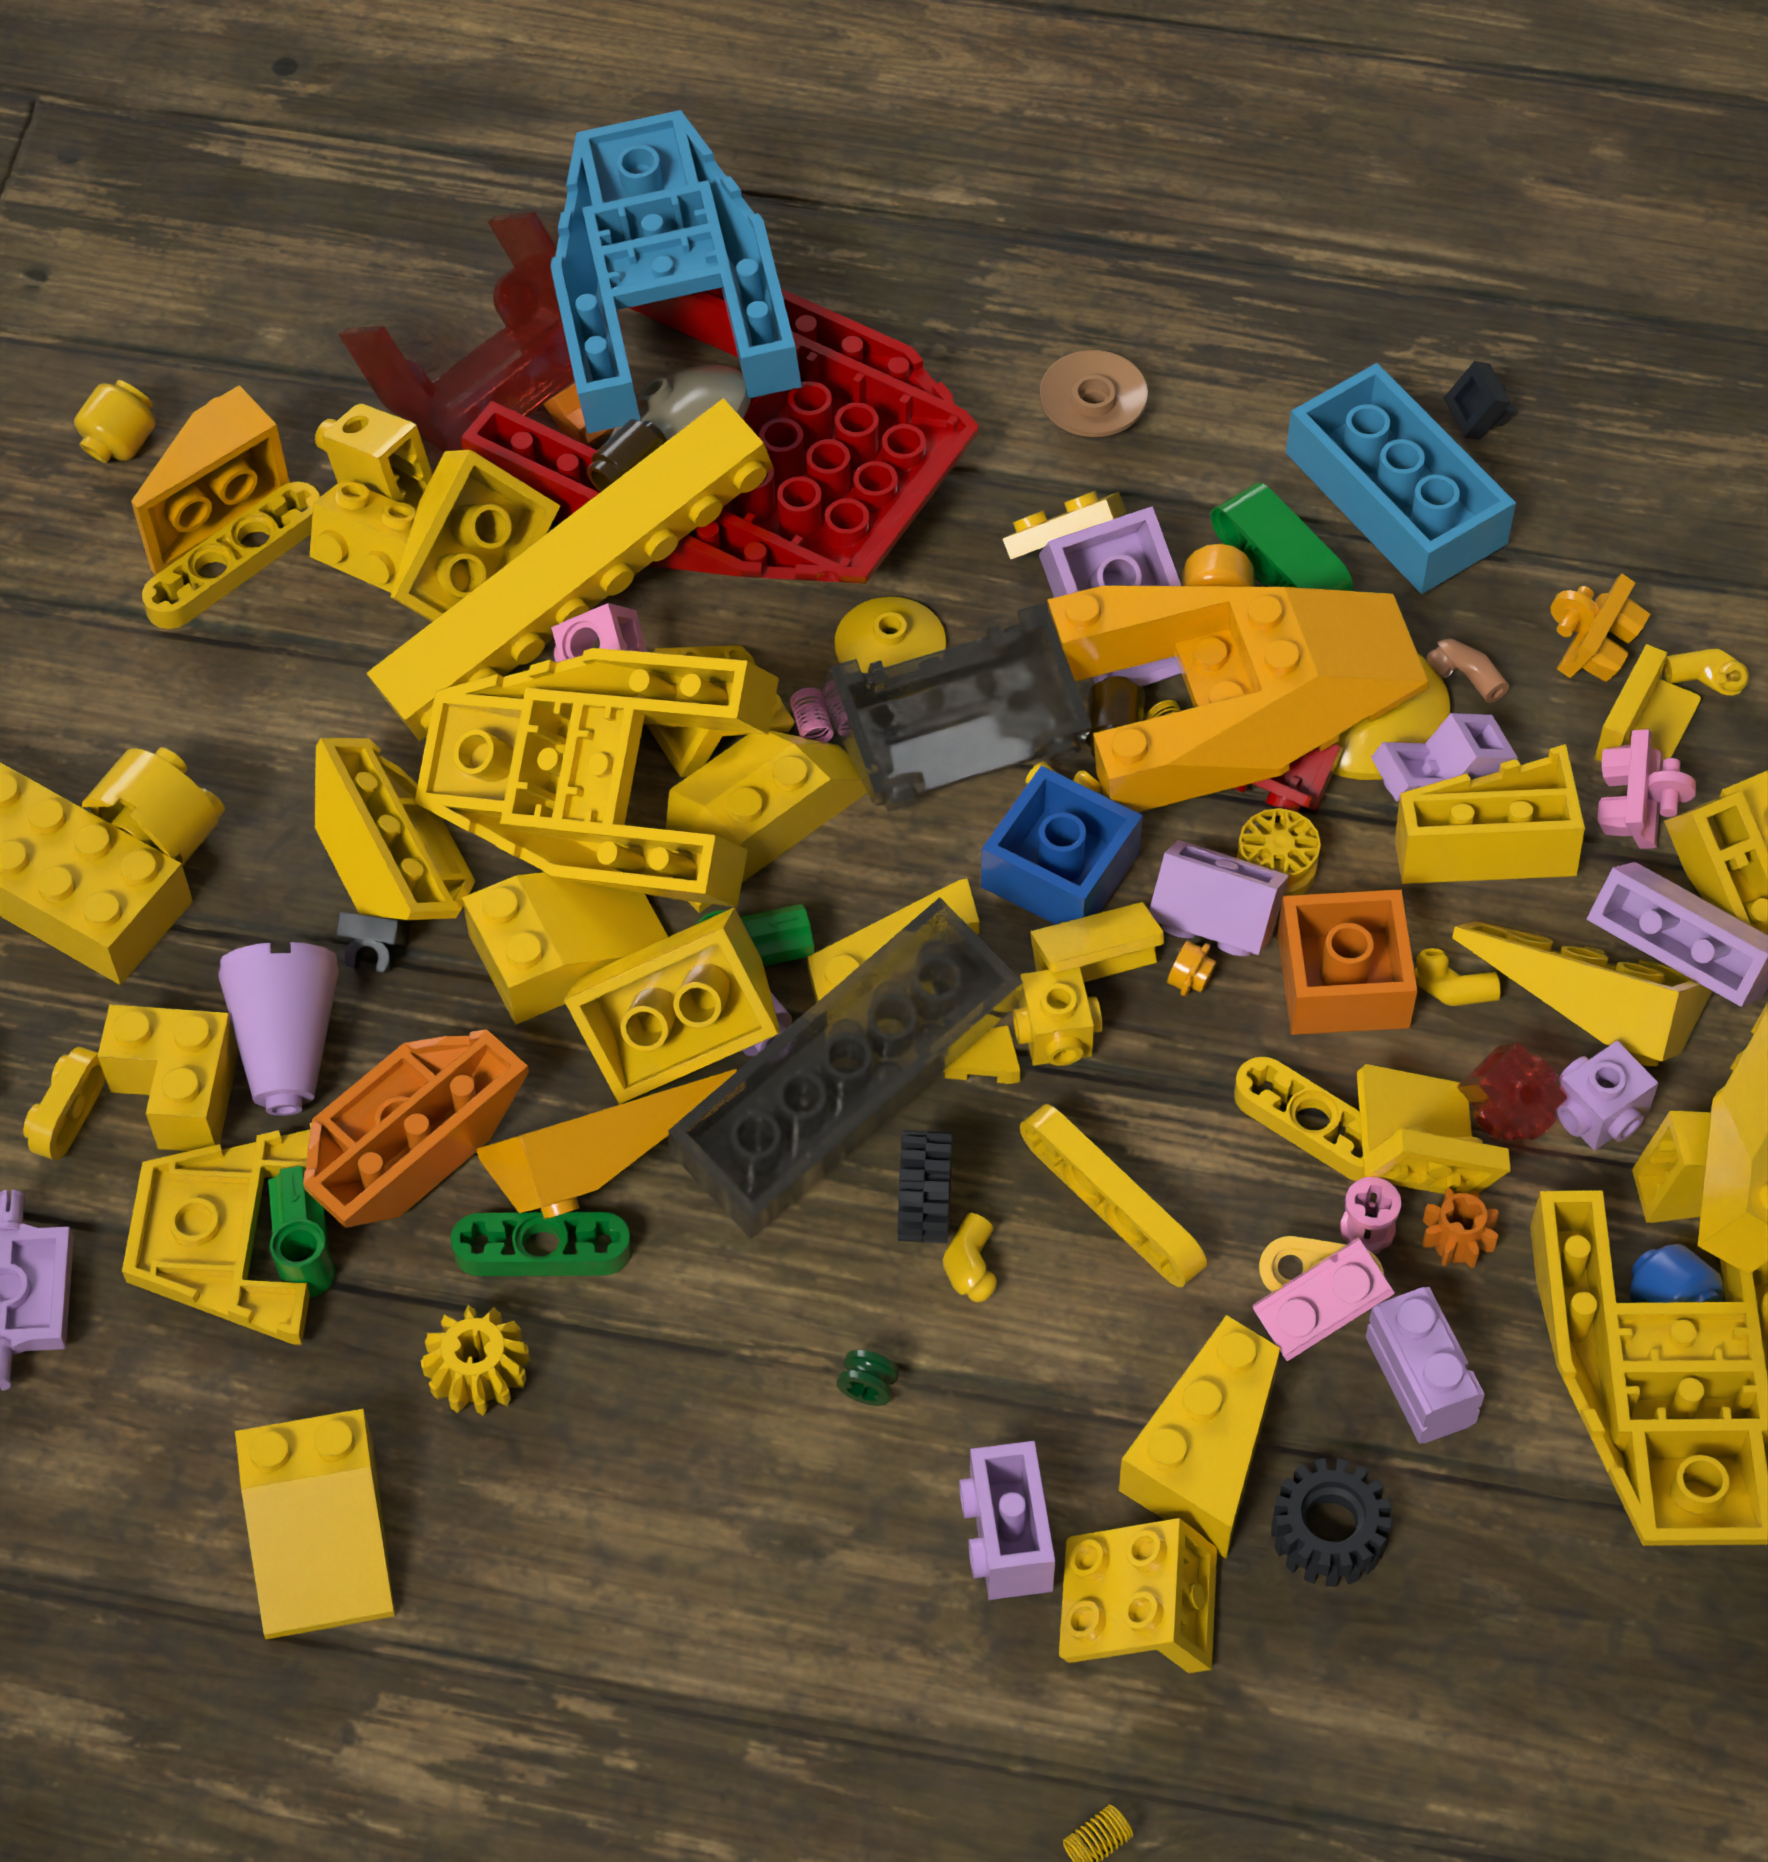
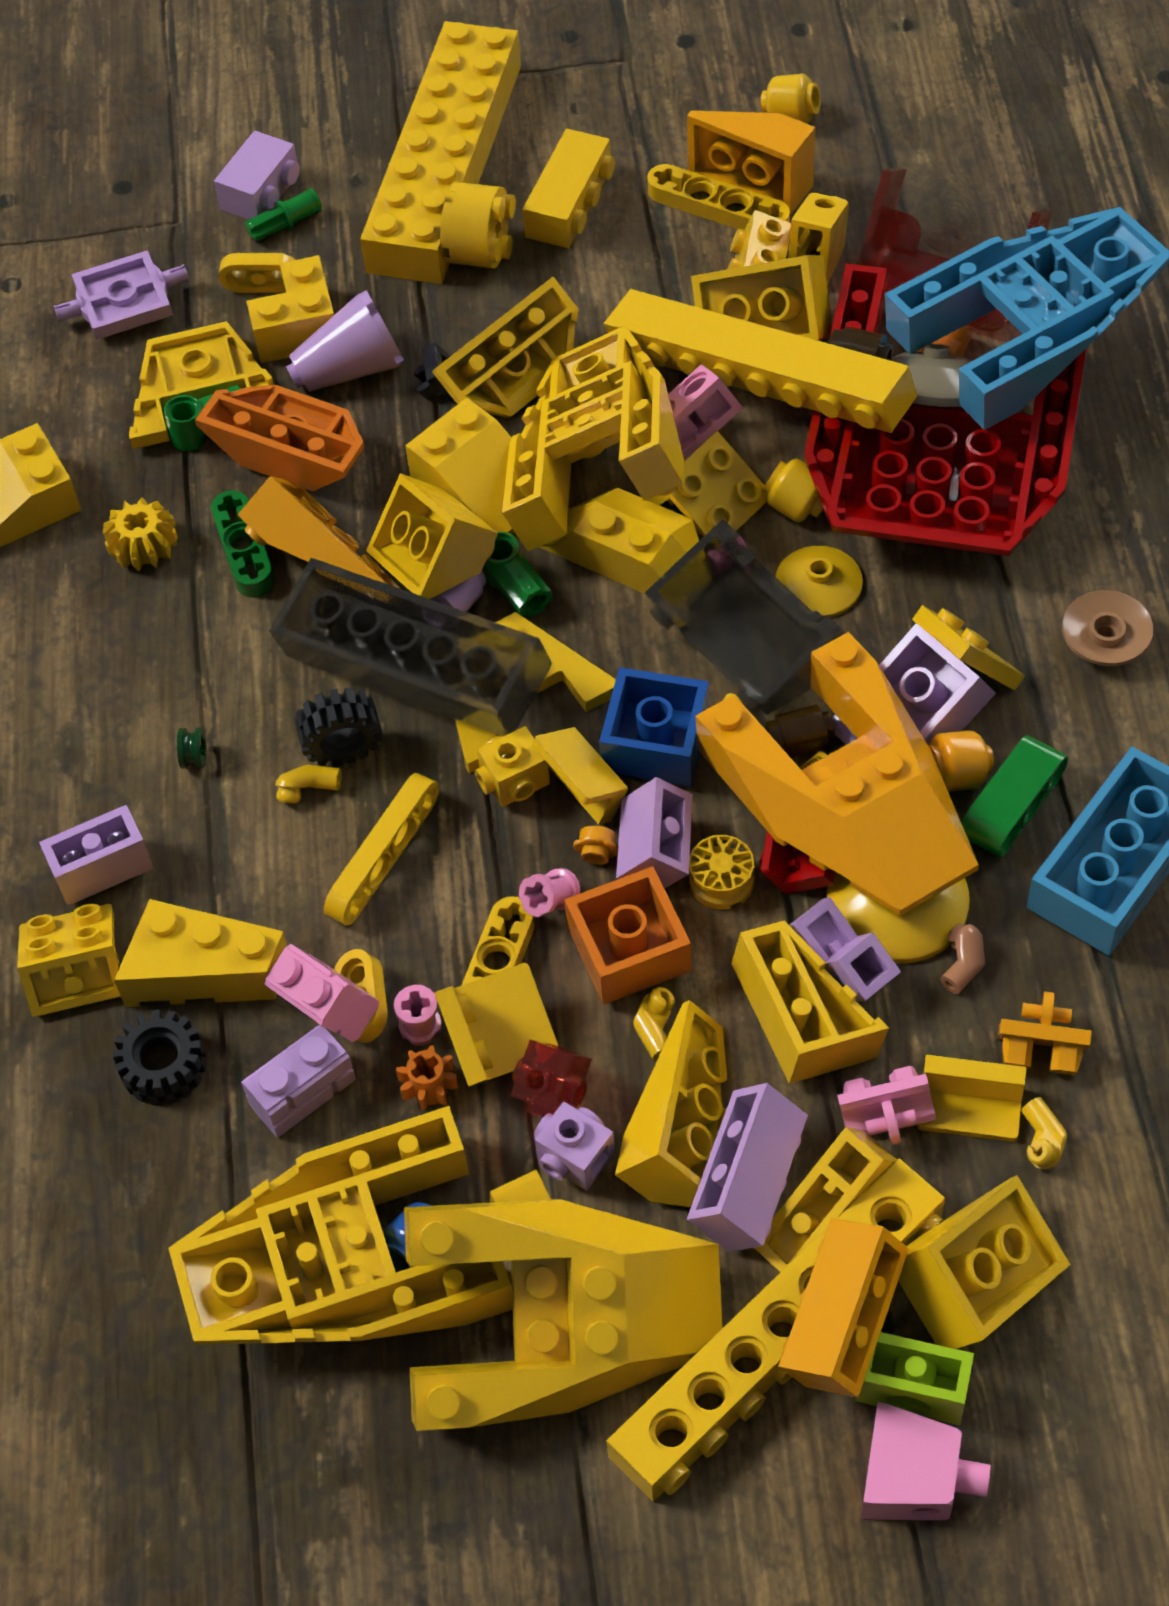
camera: 75 degrees right, 0 degrees up
none -> bright pink bush [519,868,580,917]
none -> yellow brick [522,128,615,249]
none -> yellow head [763,458,824,523]

